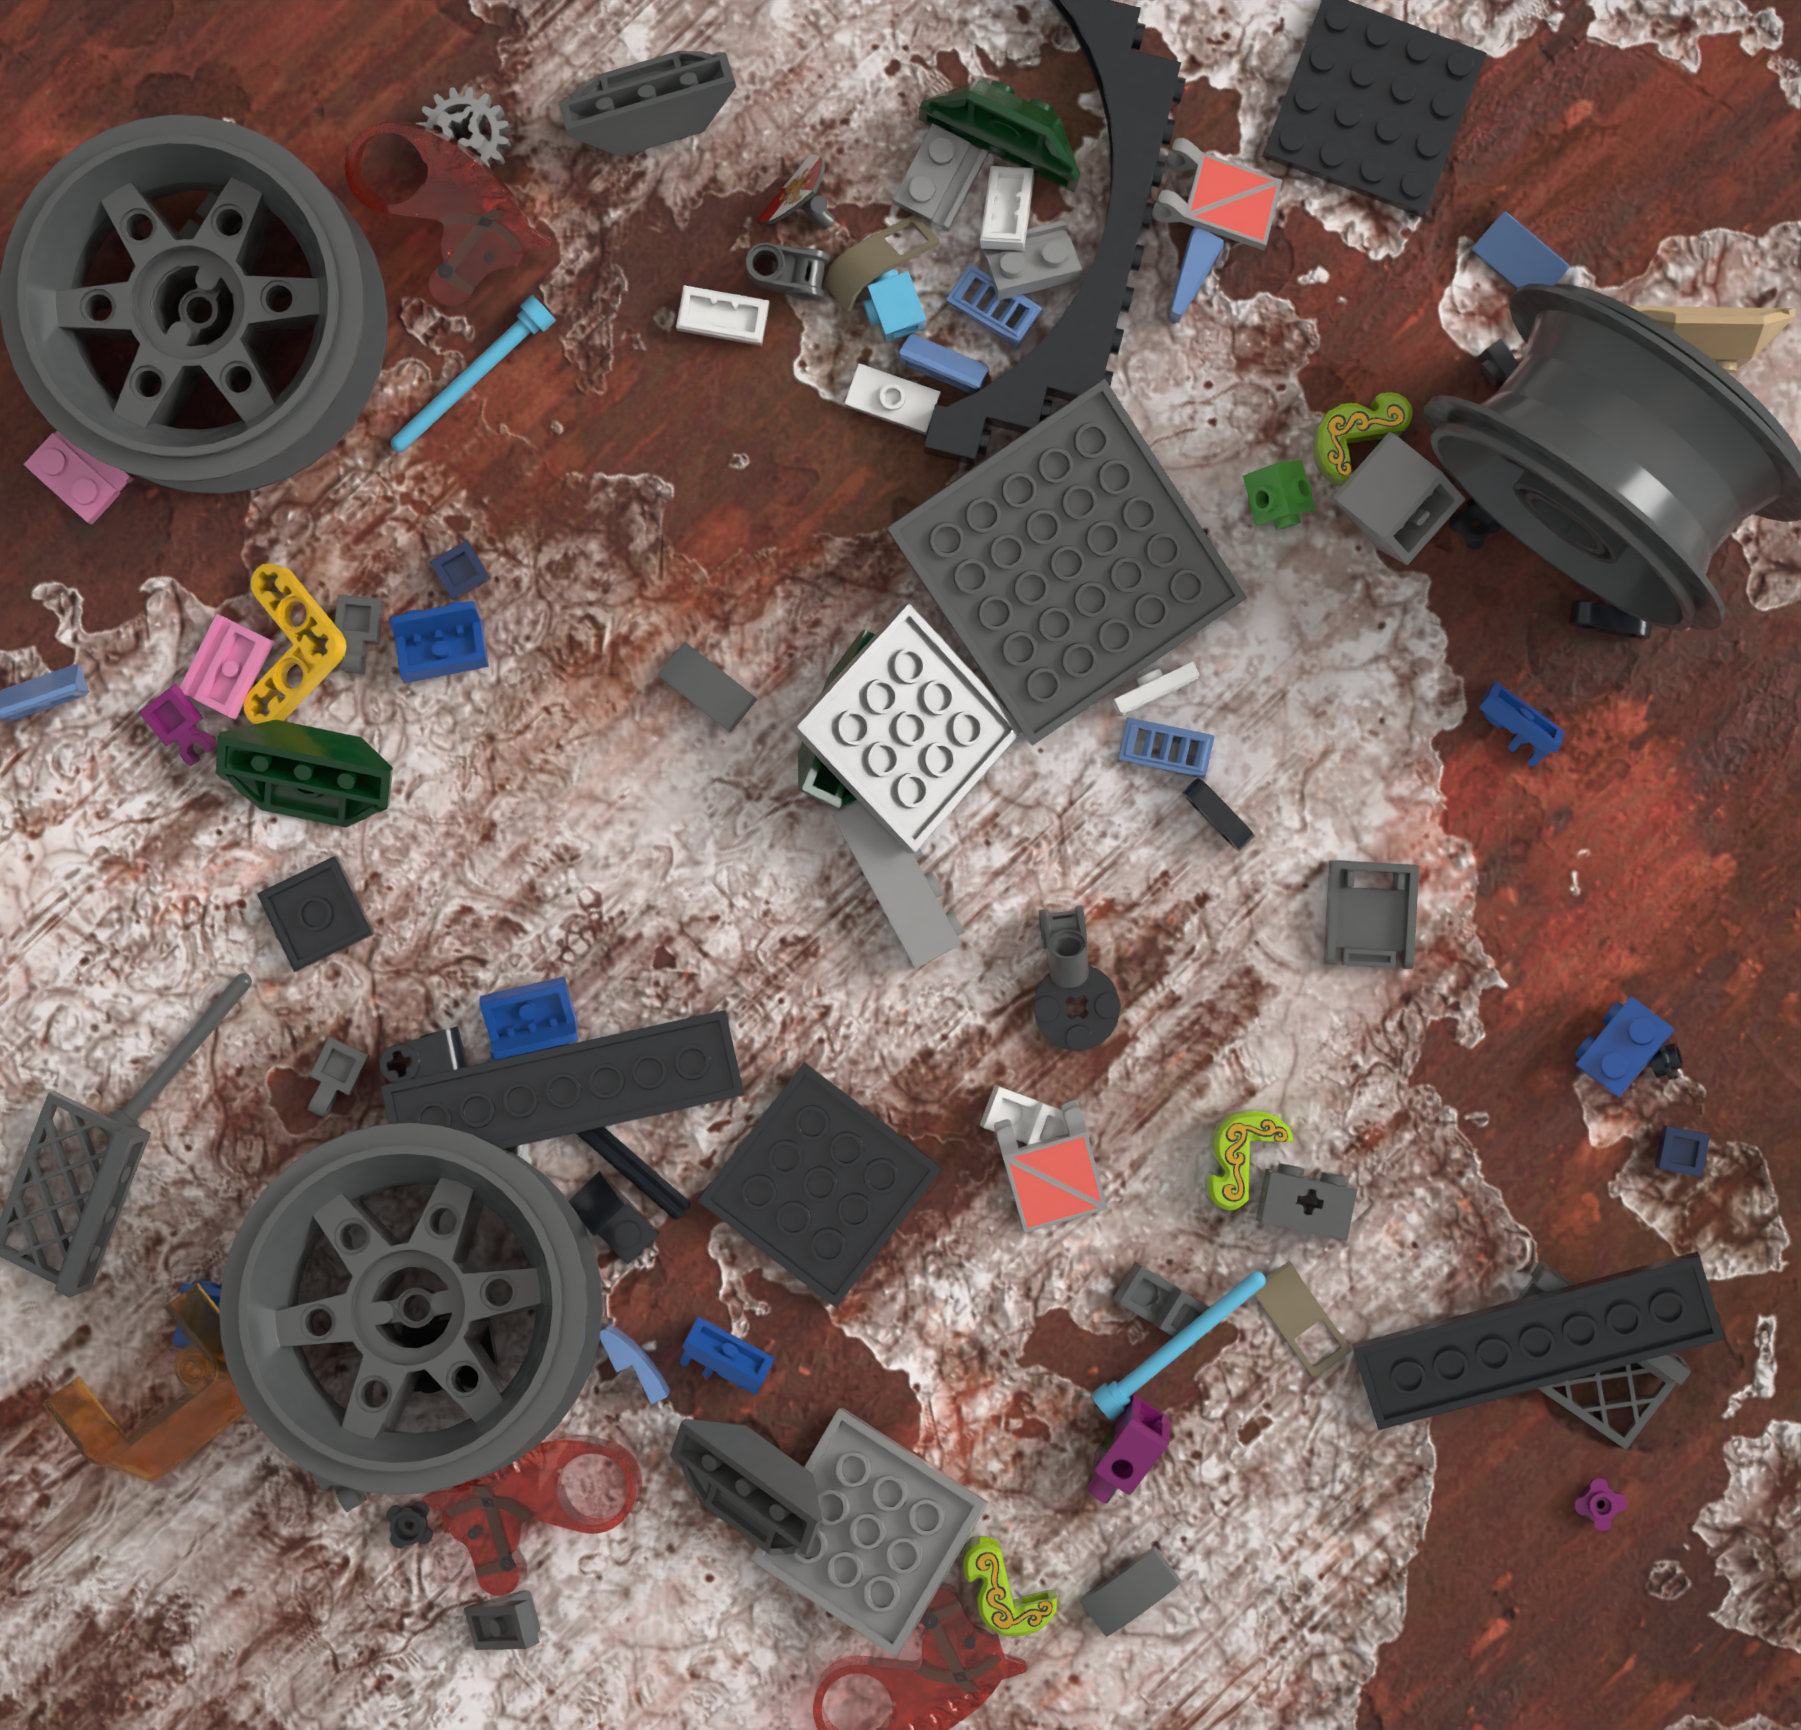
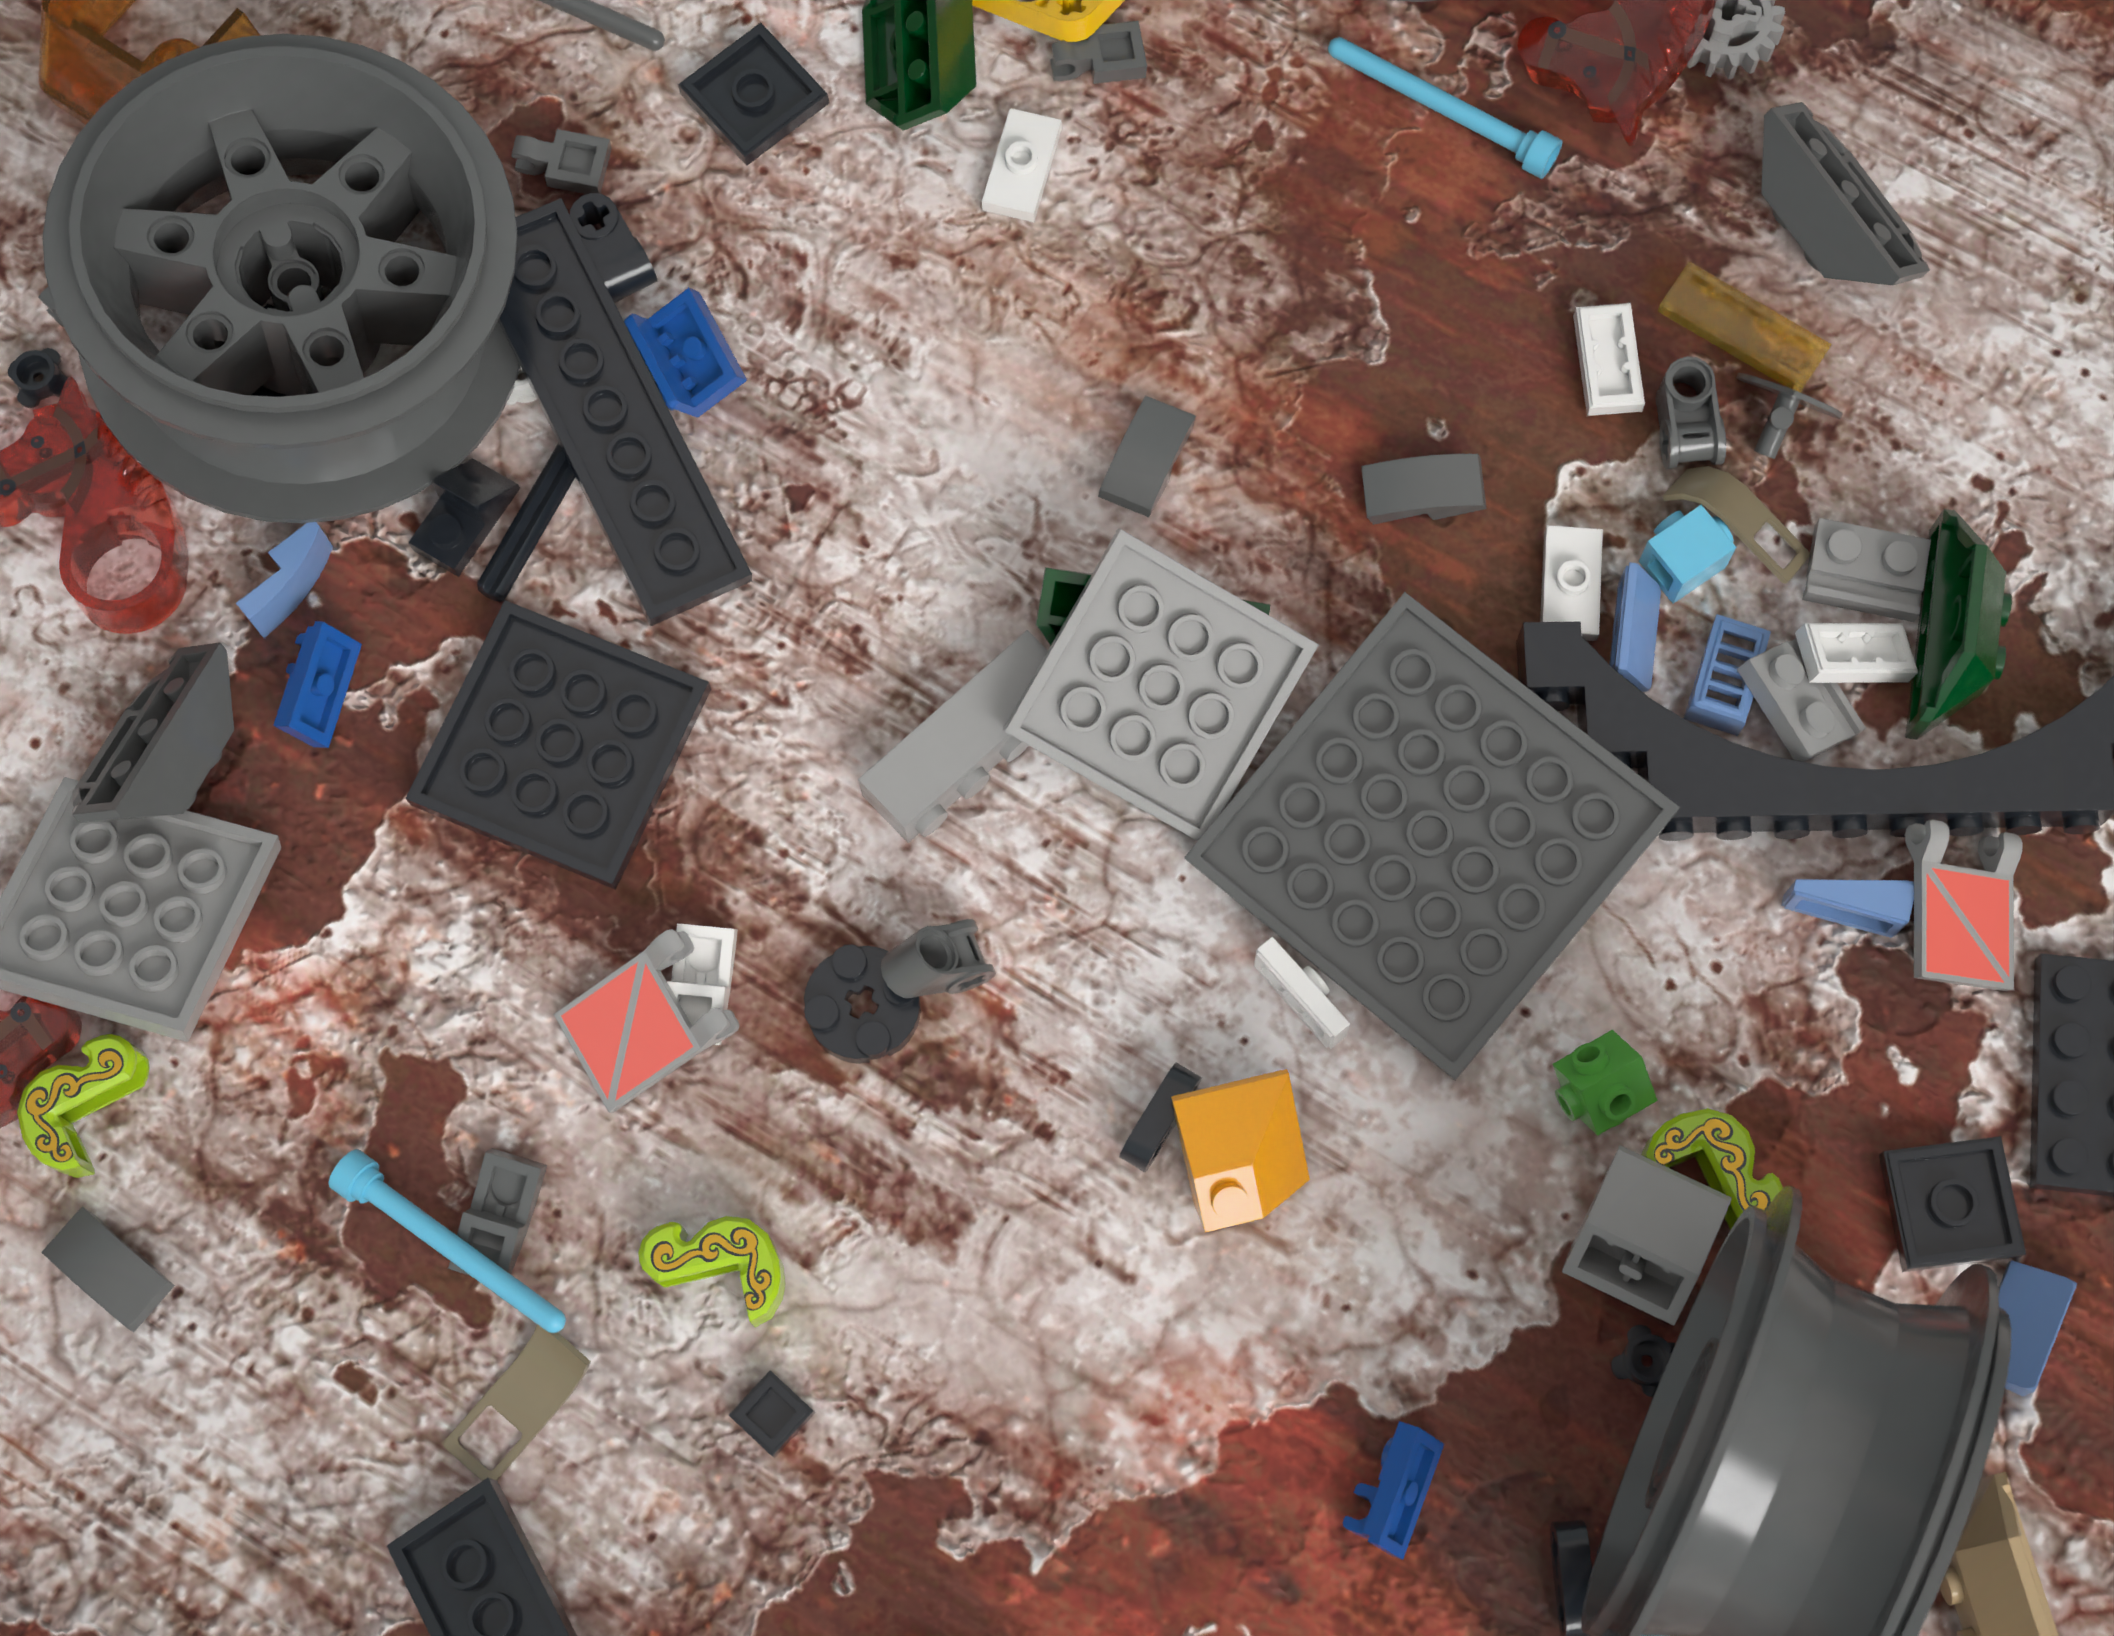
camera: 80 degrees right, 15 degrees down
blue bracket [389,601,489,684] -> none
dark blue plate [430,540,491,601] -> none
magenta torso [1087,1394,1170,1503] -> none
medium blue slope [1118,717,1215,779] -> none
dark grey brick [1256,1163,1358,1241] -> none
dark grey container [1324,860,1419,969] -> none
none -> black tile [729,1370,815,1458]
none -> white plate [982,108,1062,222]
none -> light orange slope [1171,1069,1310,1233]
none -> dark grey slope [1362,454,1487,525]
none -> clear yellow plate [1658,262,1832,393]
none -> black plate [1879,1136,2026,1272]

